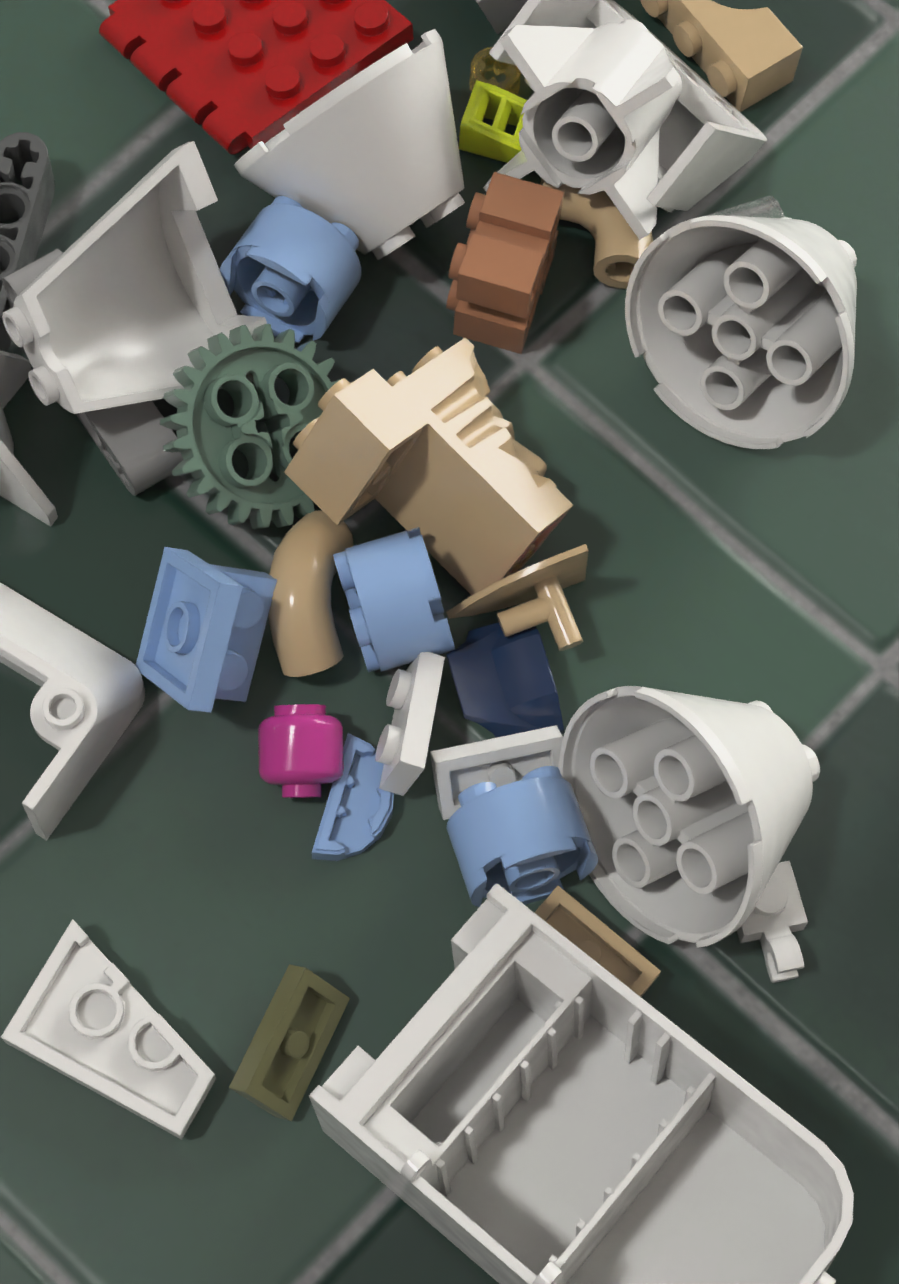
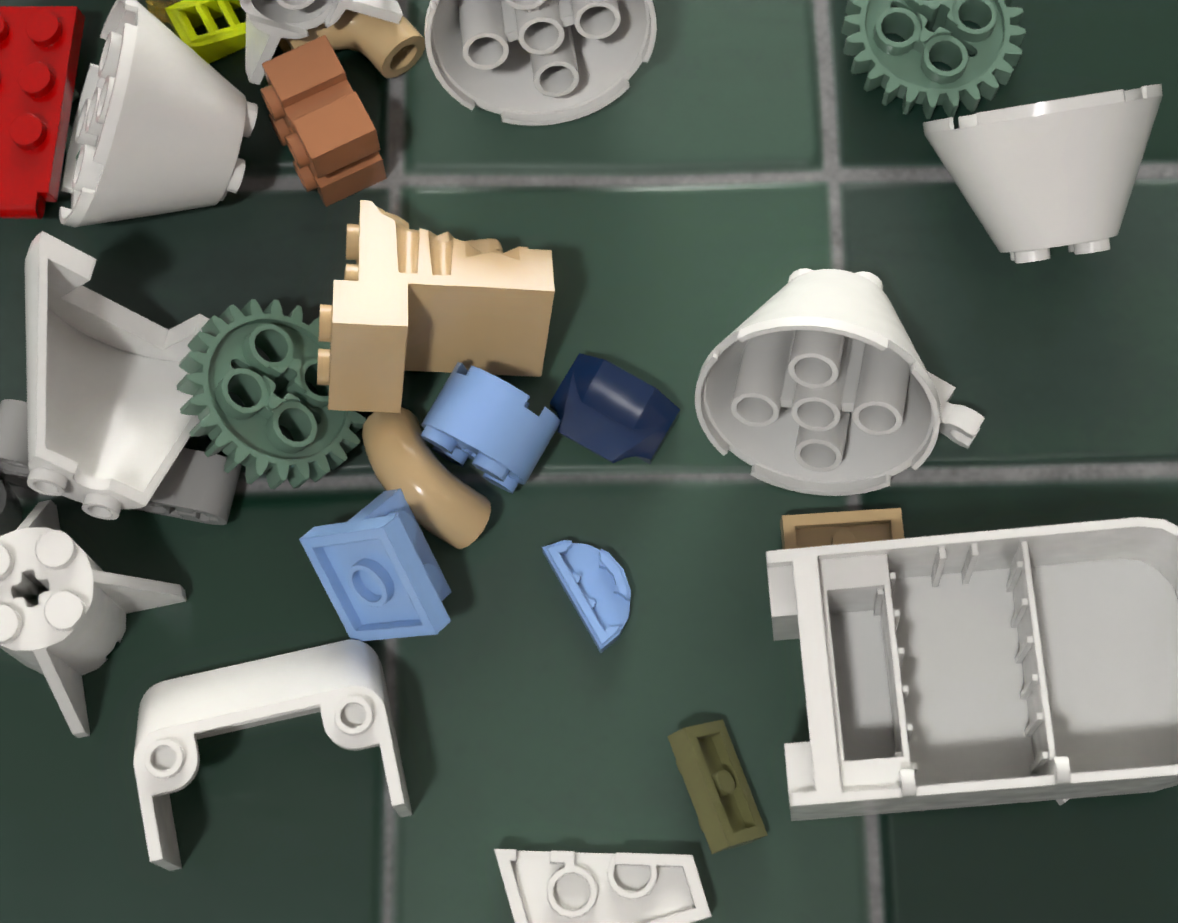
camera: 40 degrees left, 5 degrees up
light blue brick [220,196,361,343] -> none
dark pink head [258,704,344,798] -> none
white plate [375,652,445,796] -> none
white plate [430,725,563,820] -> none
tan shield [446,544,589,651] -> none
light blue brick [446,766,598,907] -> none

